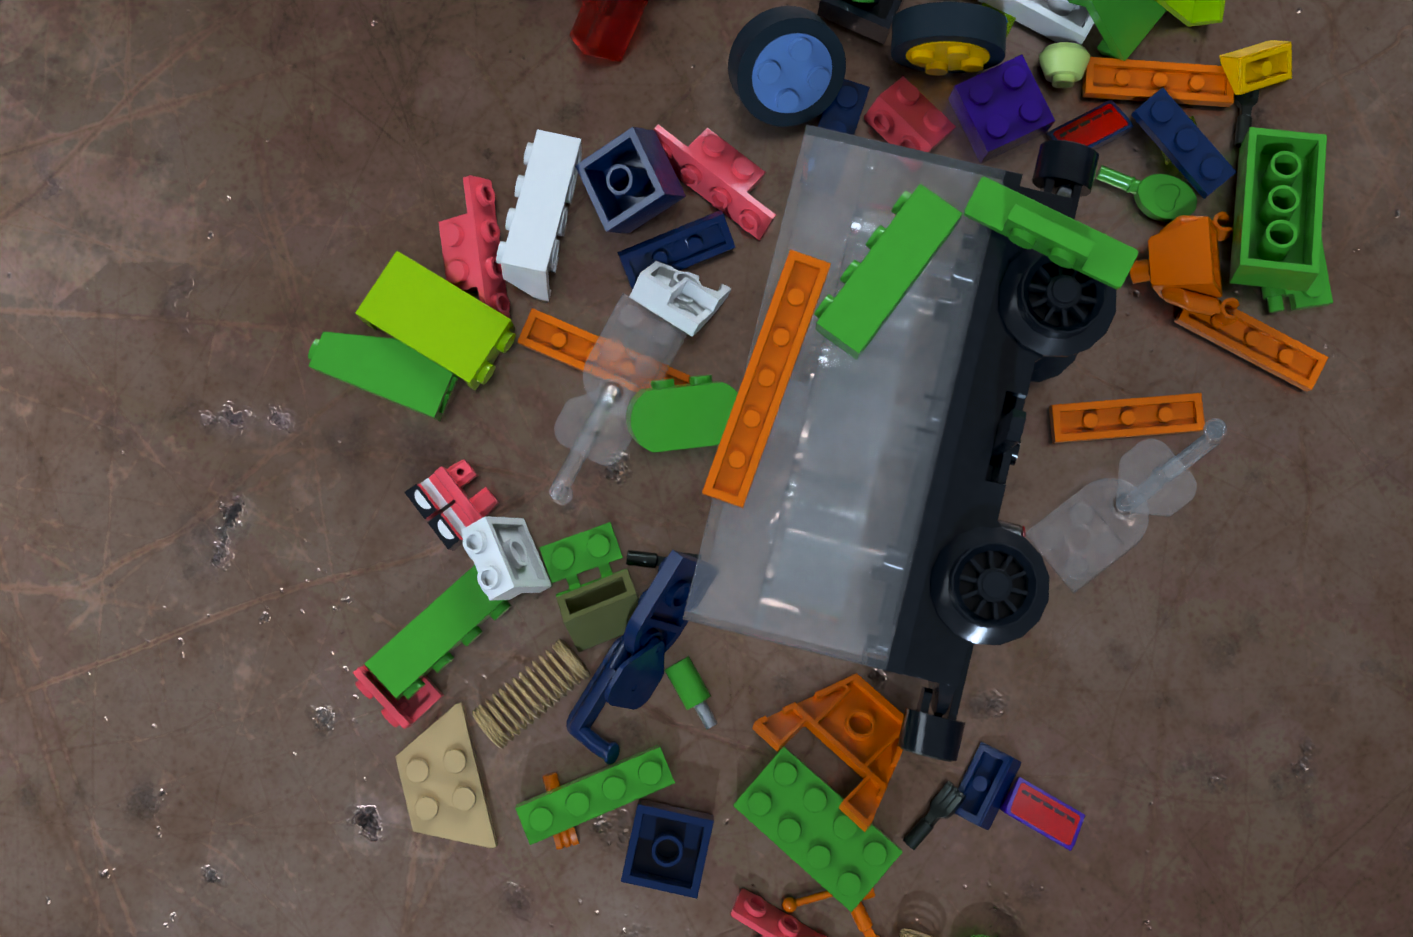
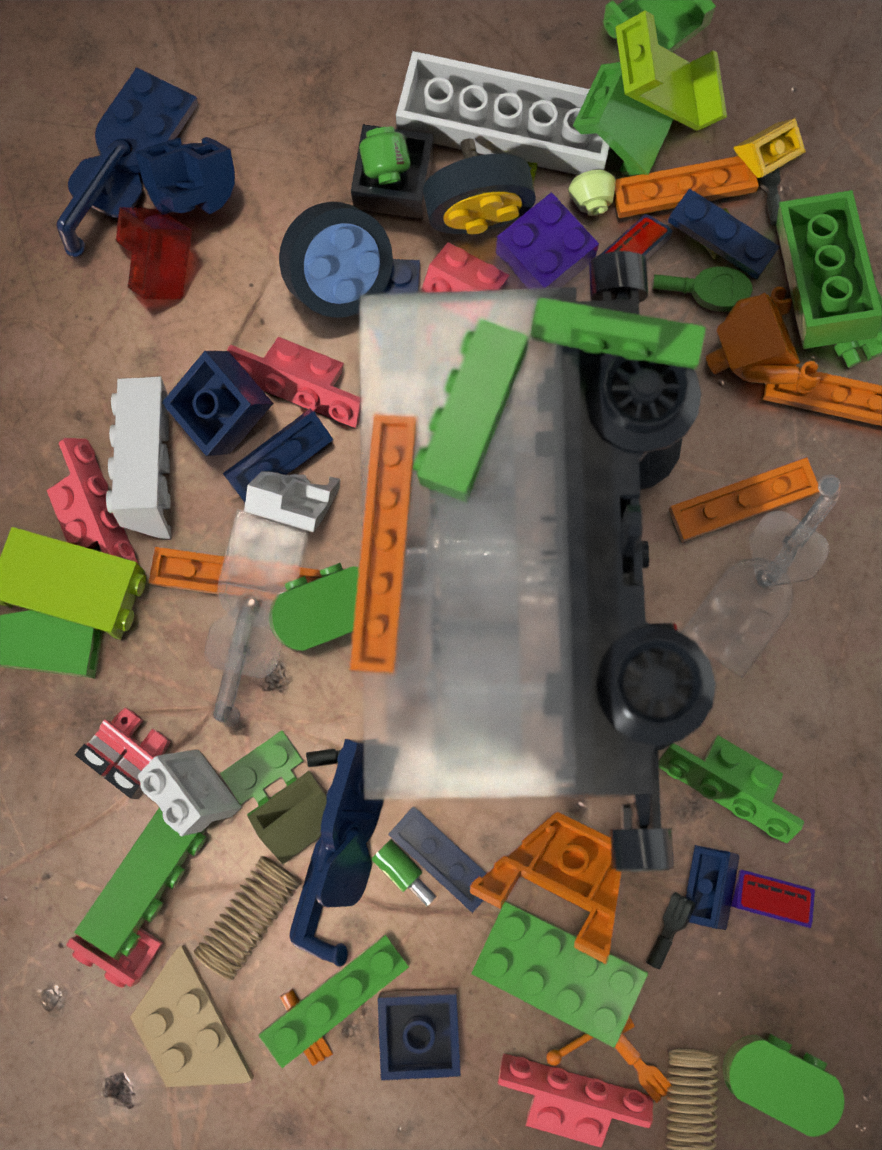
camera: 10 degrees left, 5 degrees down
none -> dark blue plate [388,806,487,913]
none -> bright green bracket [659,735,804,843]

